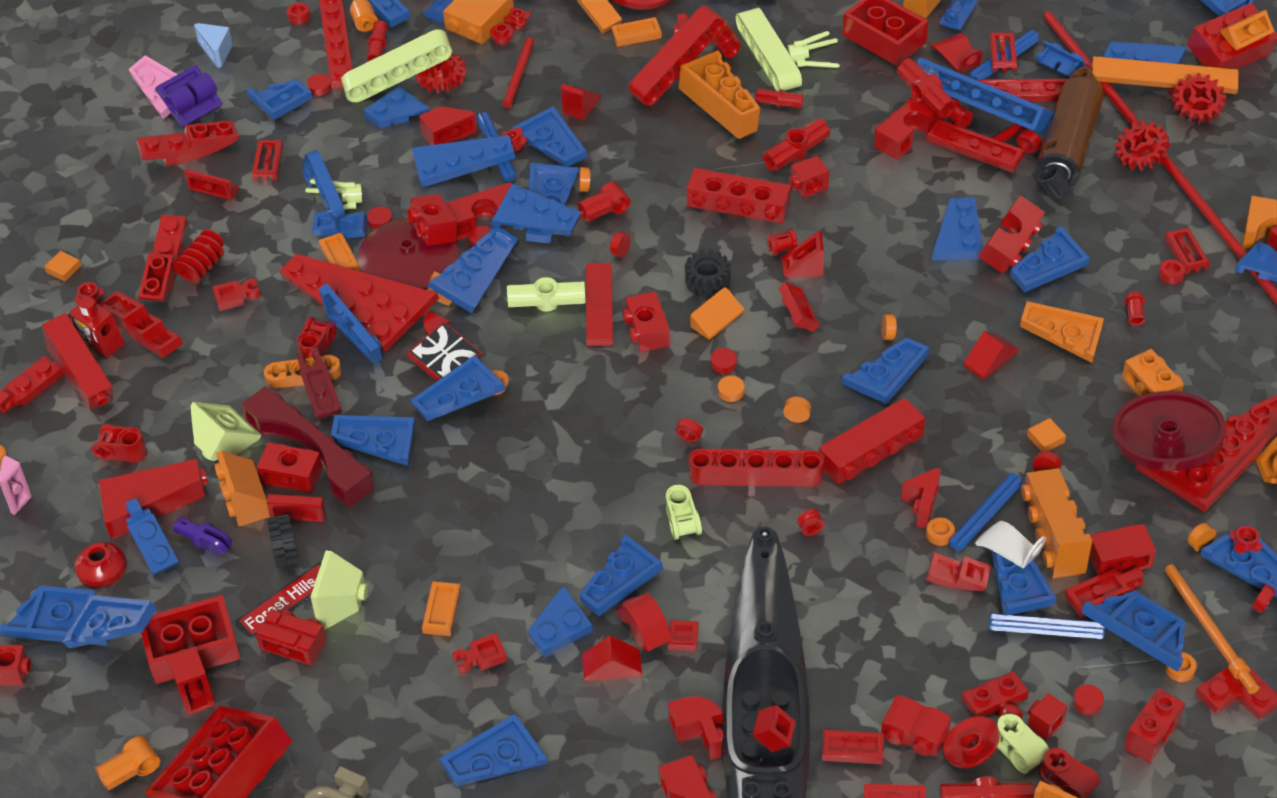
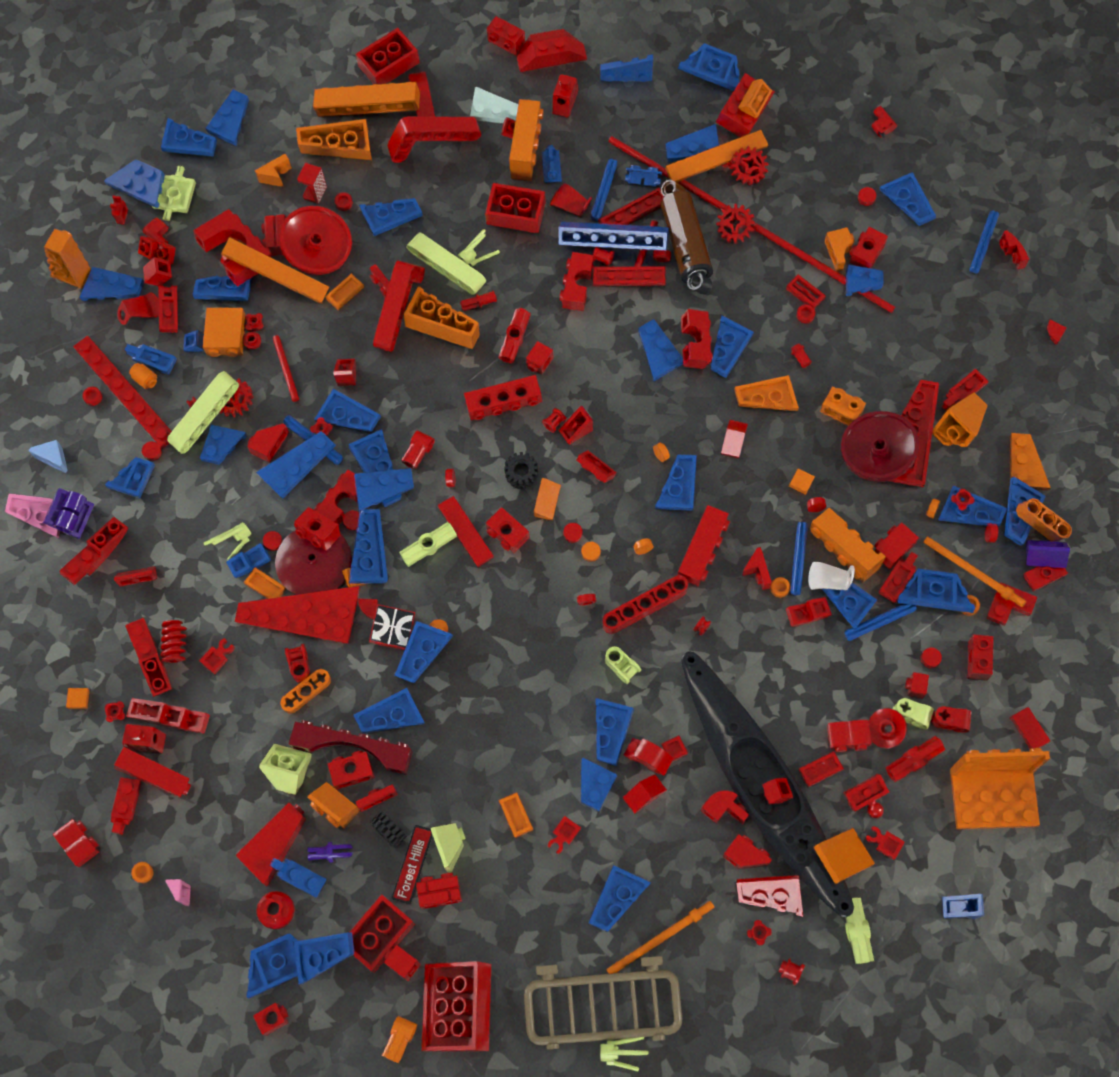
camera: 30 degrees left, 20 degrees up
red piece [91,424,148,463] -> none
red tile [252,140,284,181] -> none
dark red hinge [296,347,342,420] -> none
blue beam [302,150,345,220] -> none
blue wing [319,283,382,365] -> none
red pin [367,20,388,62] -> none
orange tile [579,167,590,192] -> none
red piece [897,58,956,119] -> none
red plate [962,671,1029,727] -> none
red tile [989,33,1017,71] -> none

